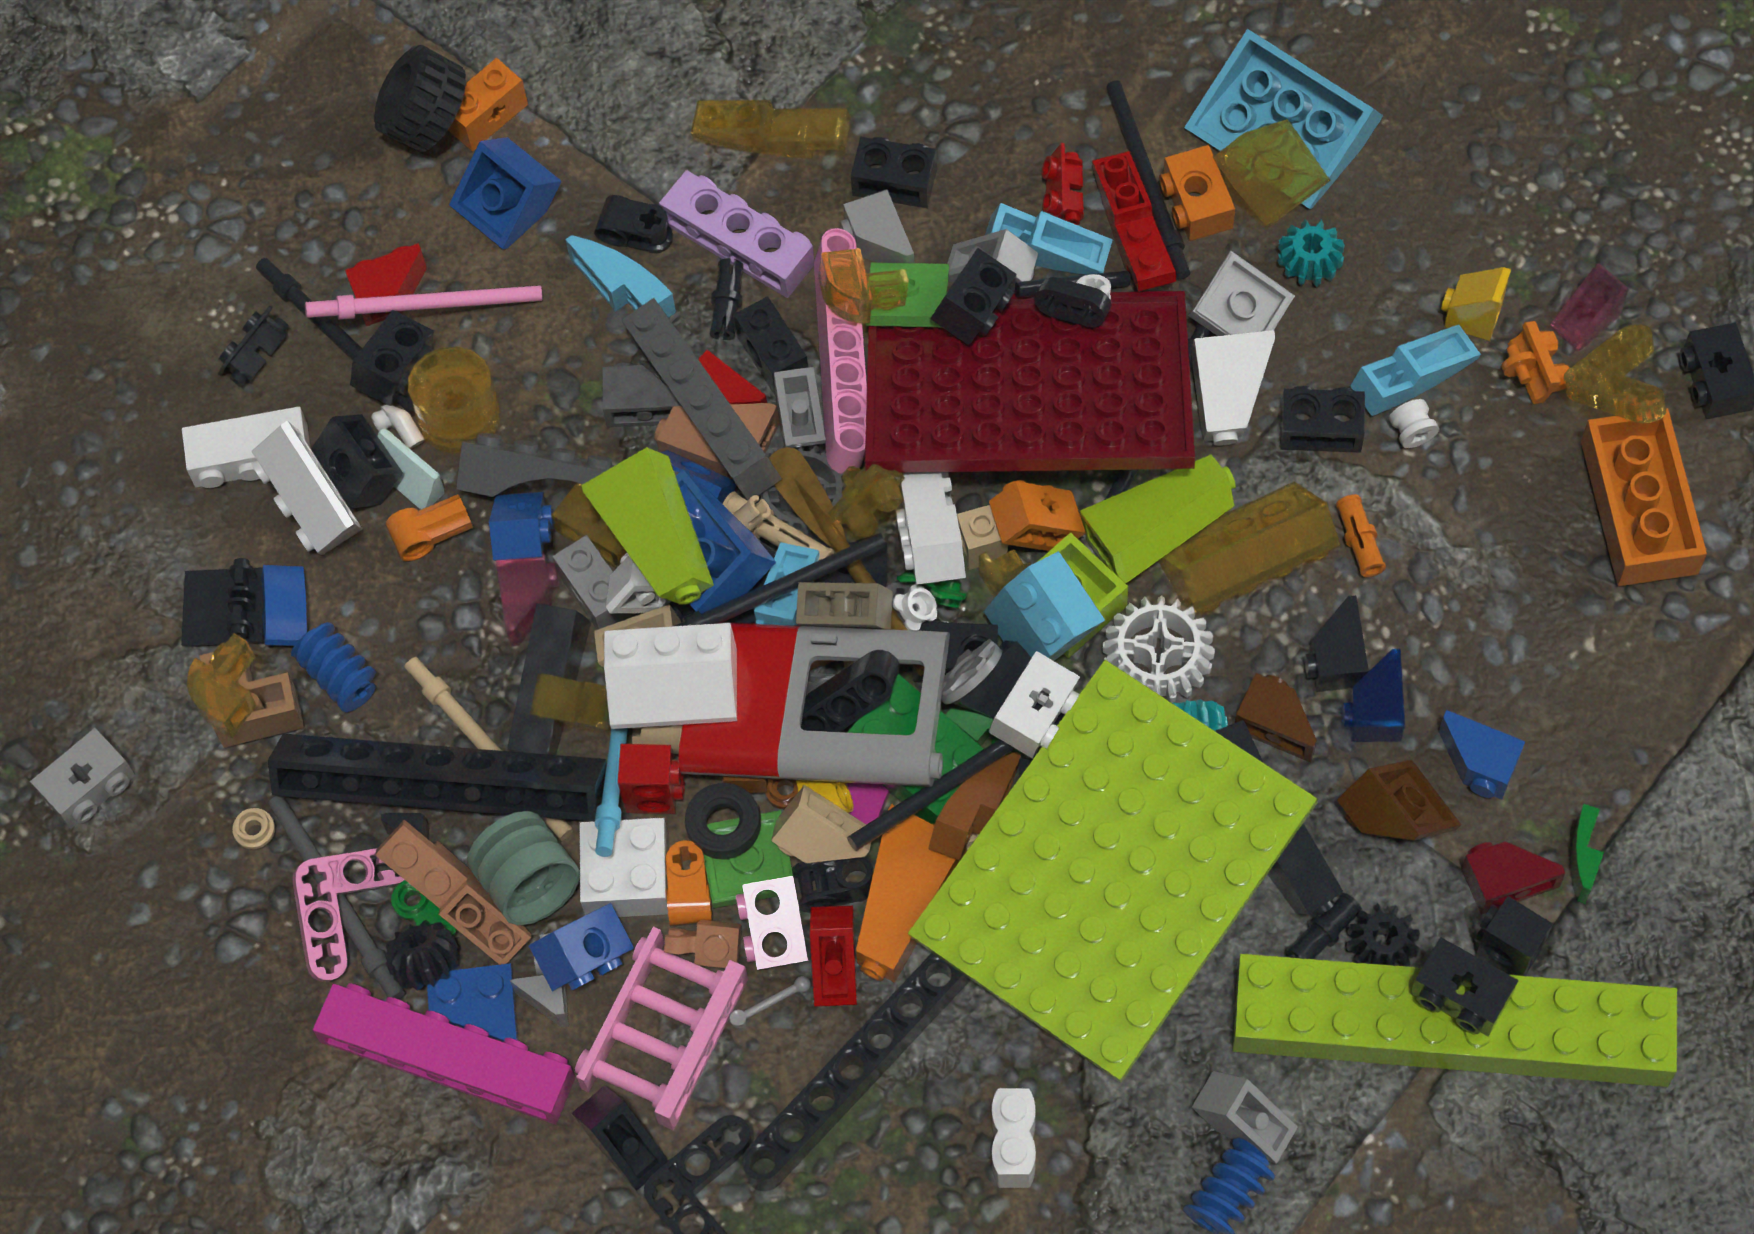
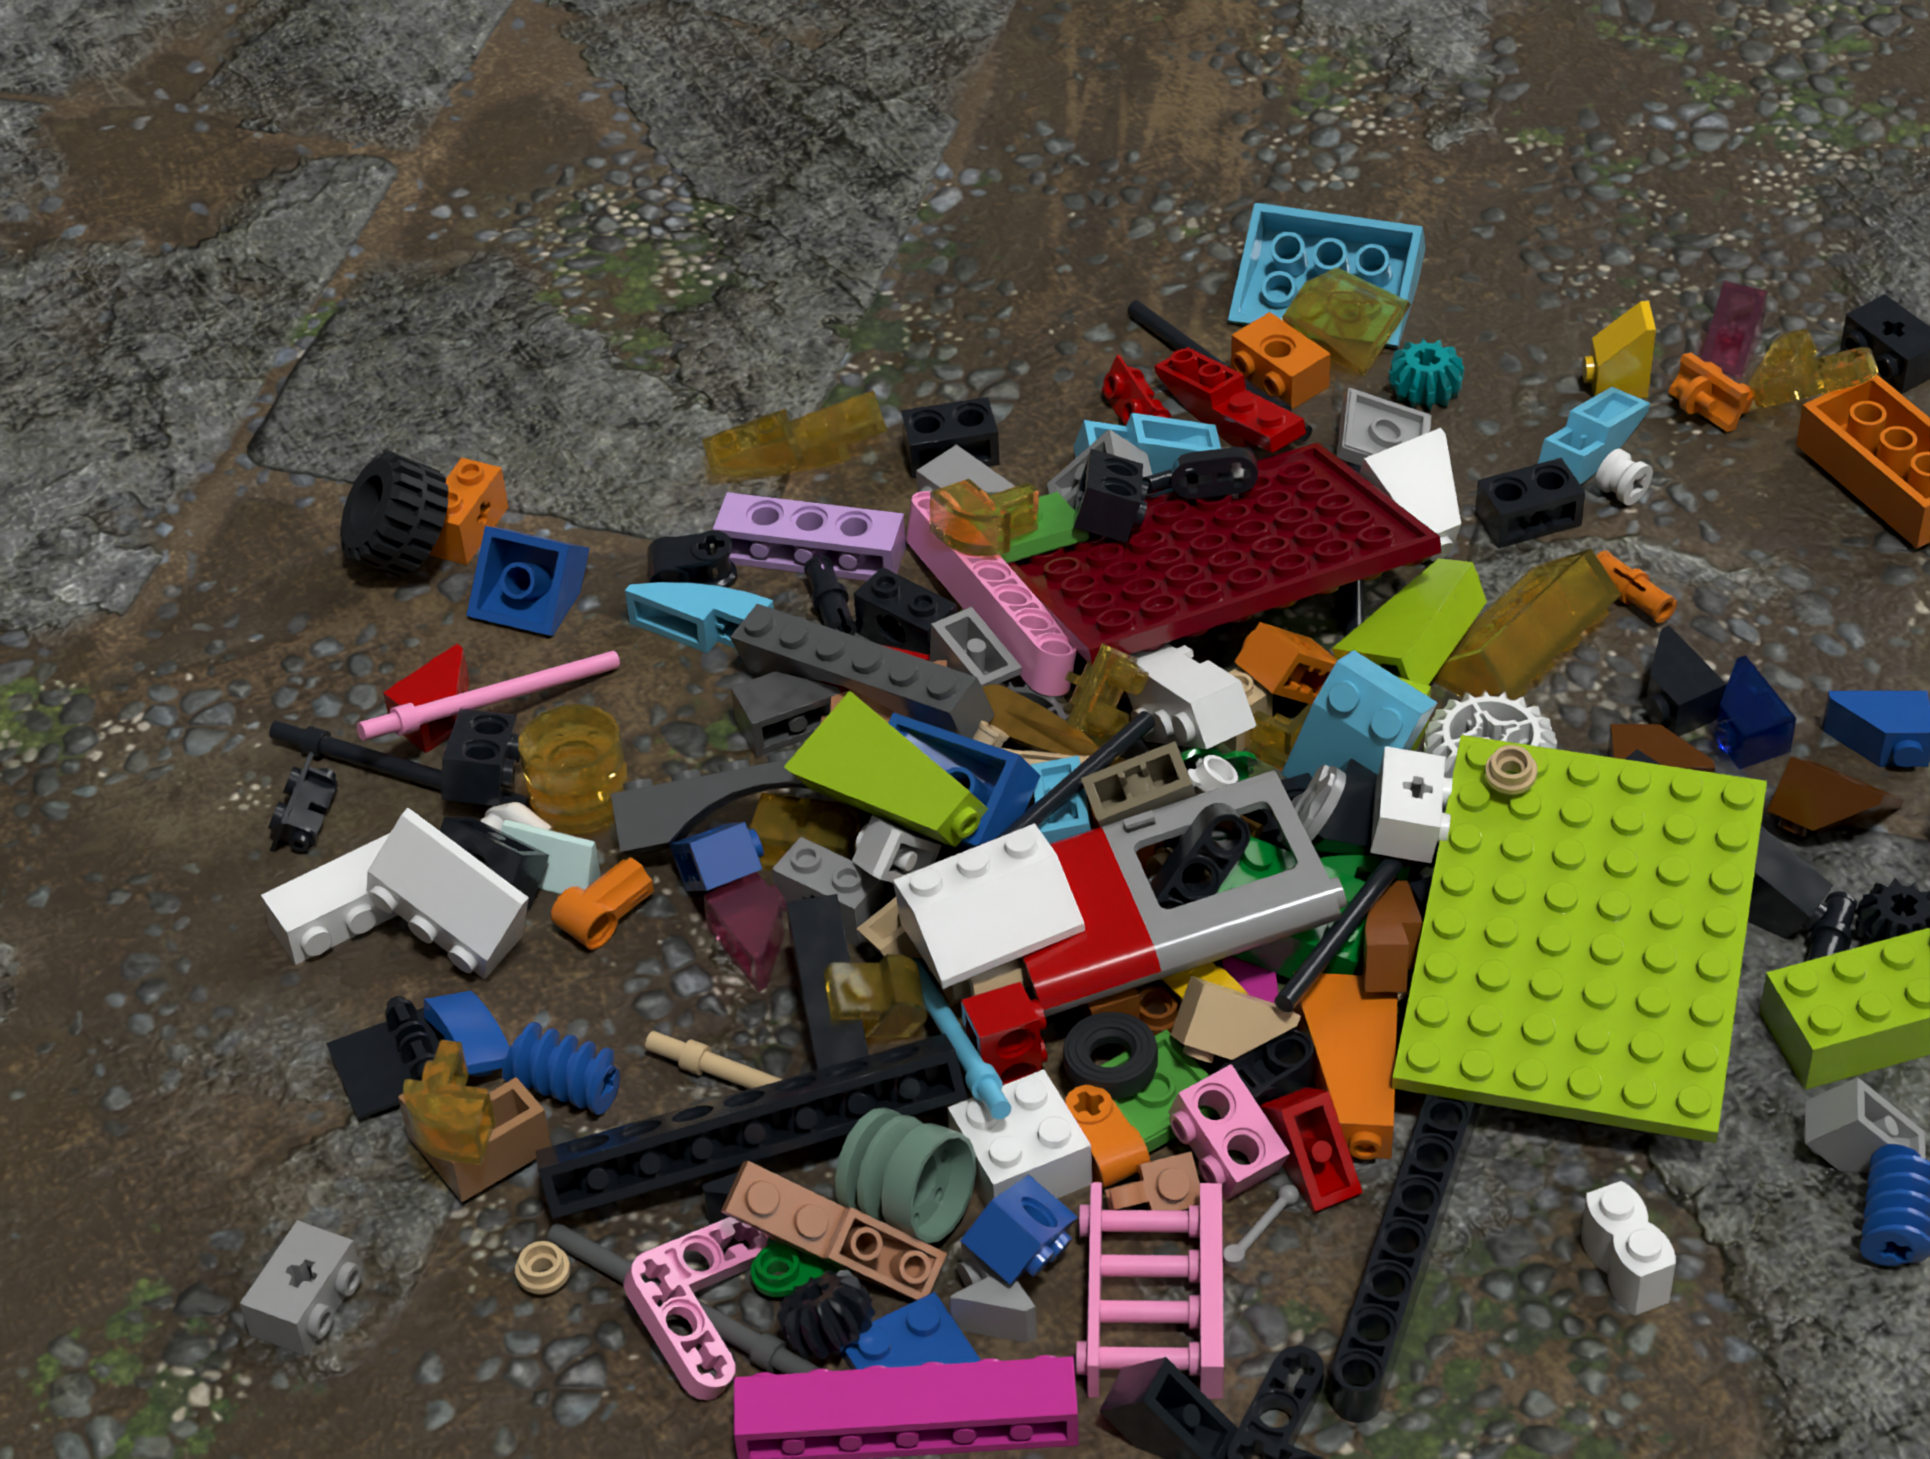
camera: 25 degrees left, 20 degrees down
none -> tan plate [1485,745,1537,795]

